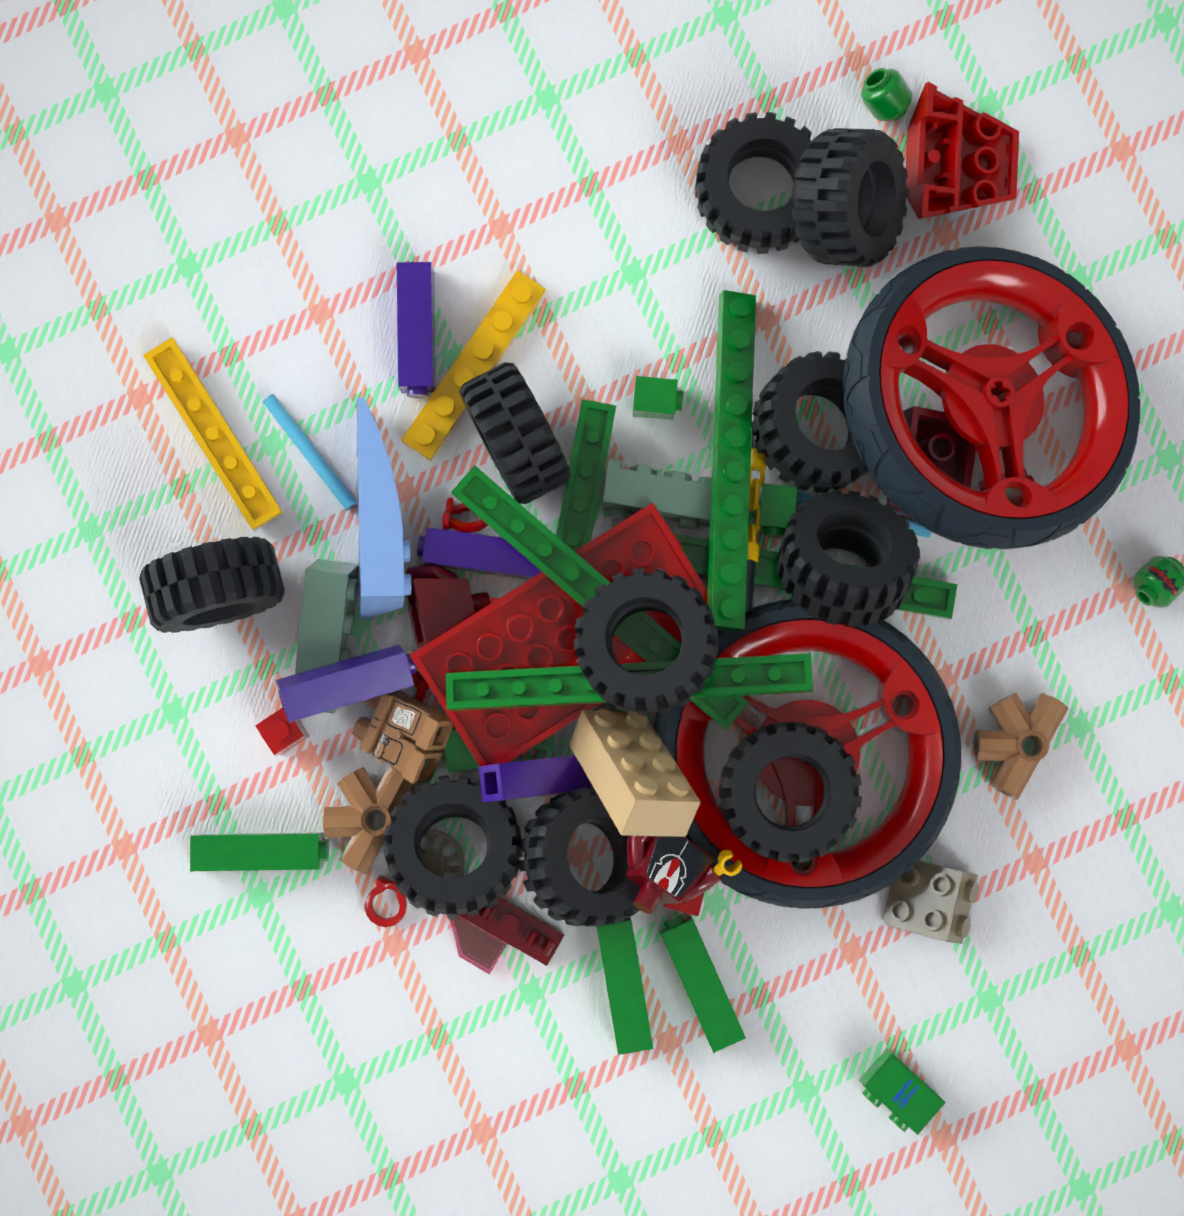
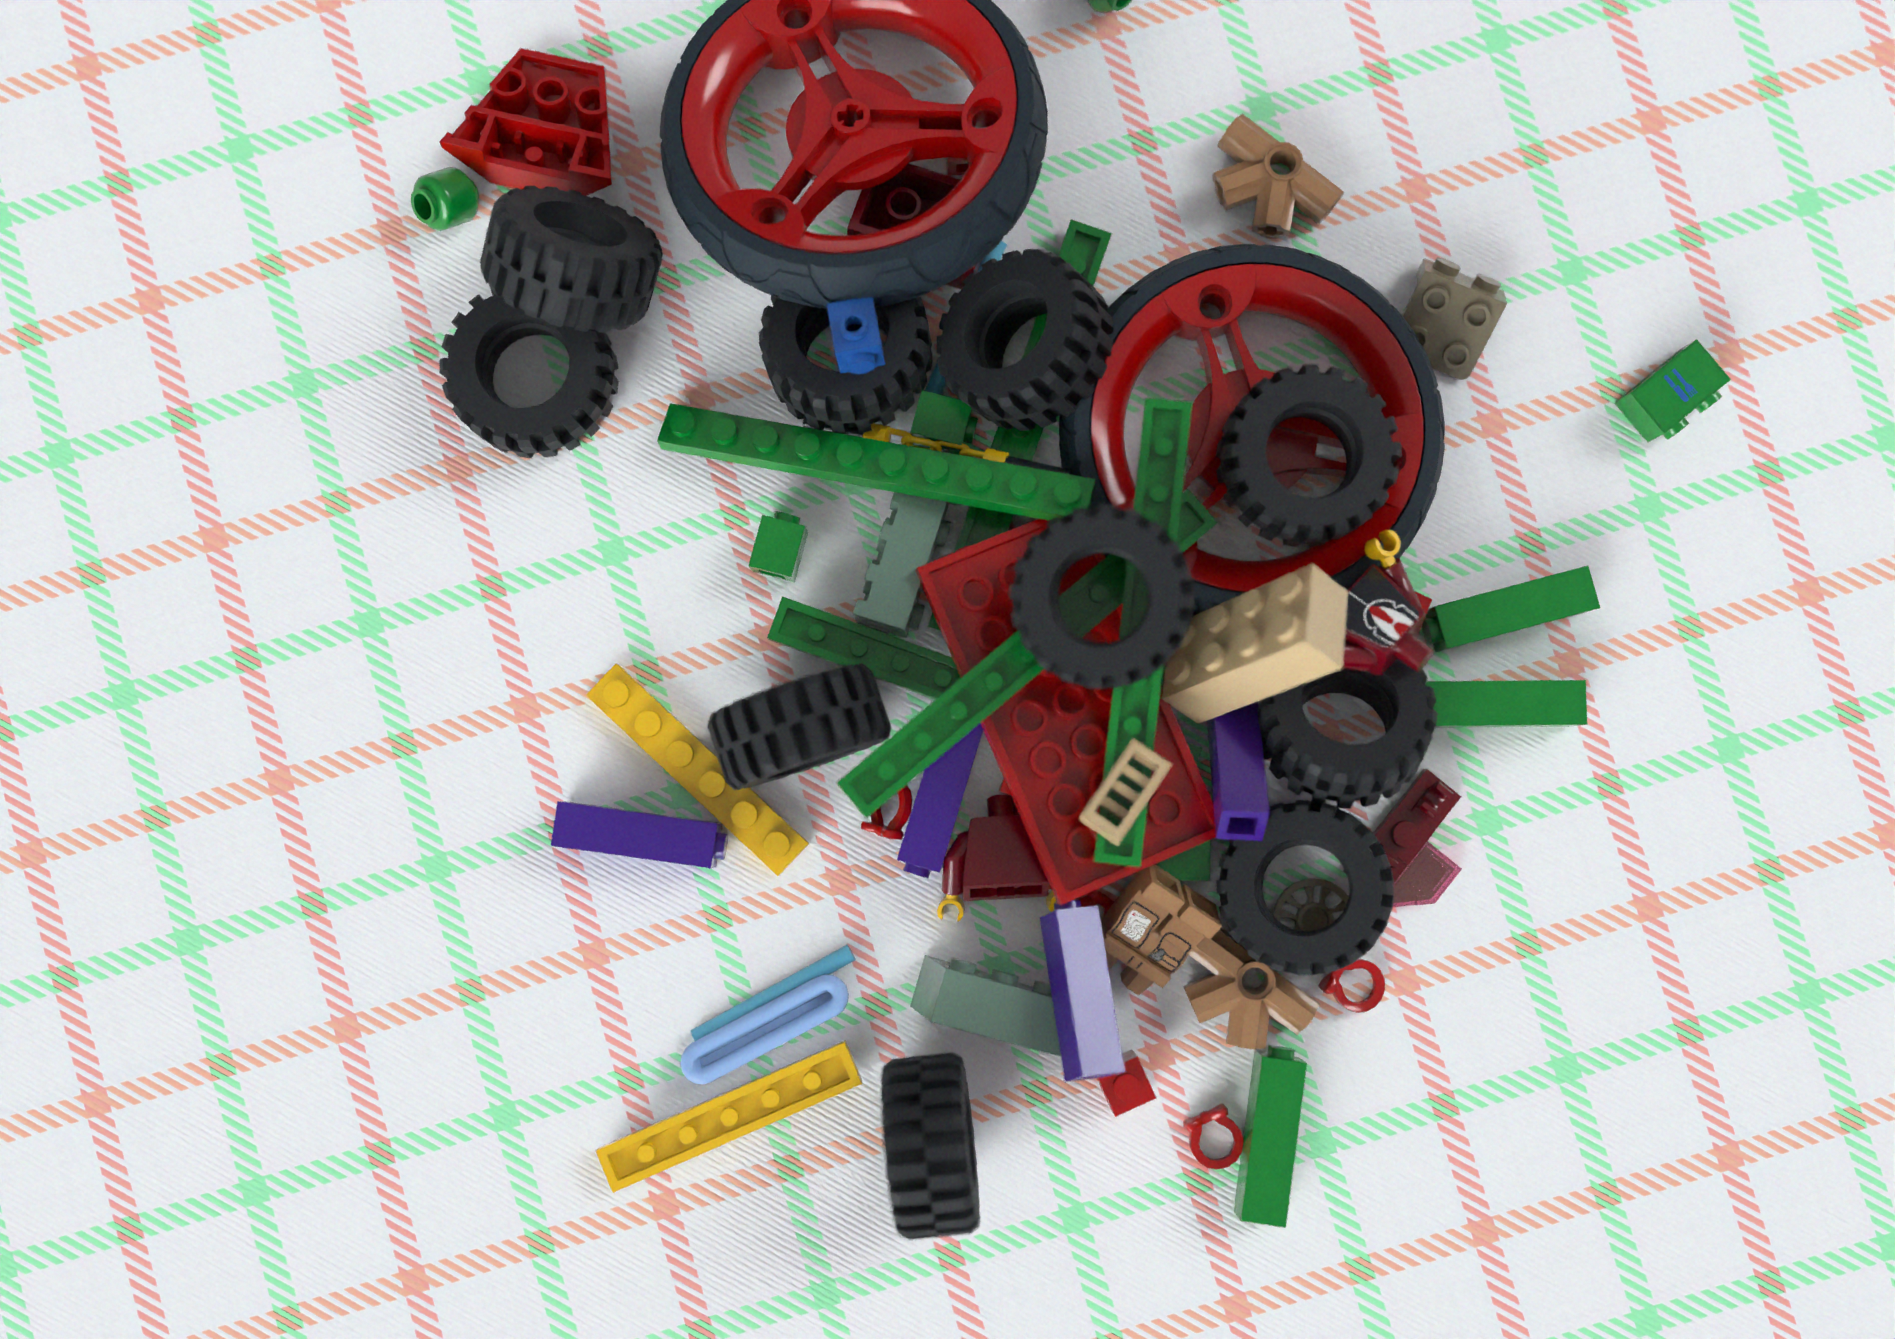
camera: 85 degrees left, 0 degrees up
light blue wedge [357,398,411,619] -> none
none -> light blue piece [680,974,849,1084]
none -> blue brick [827,297,885,374]
none -> tan slope [1079,738,1172,846]
none -> red piece [1183,1103,1244,1170]

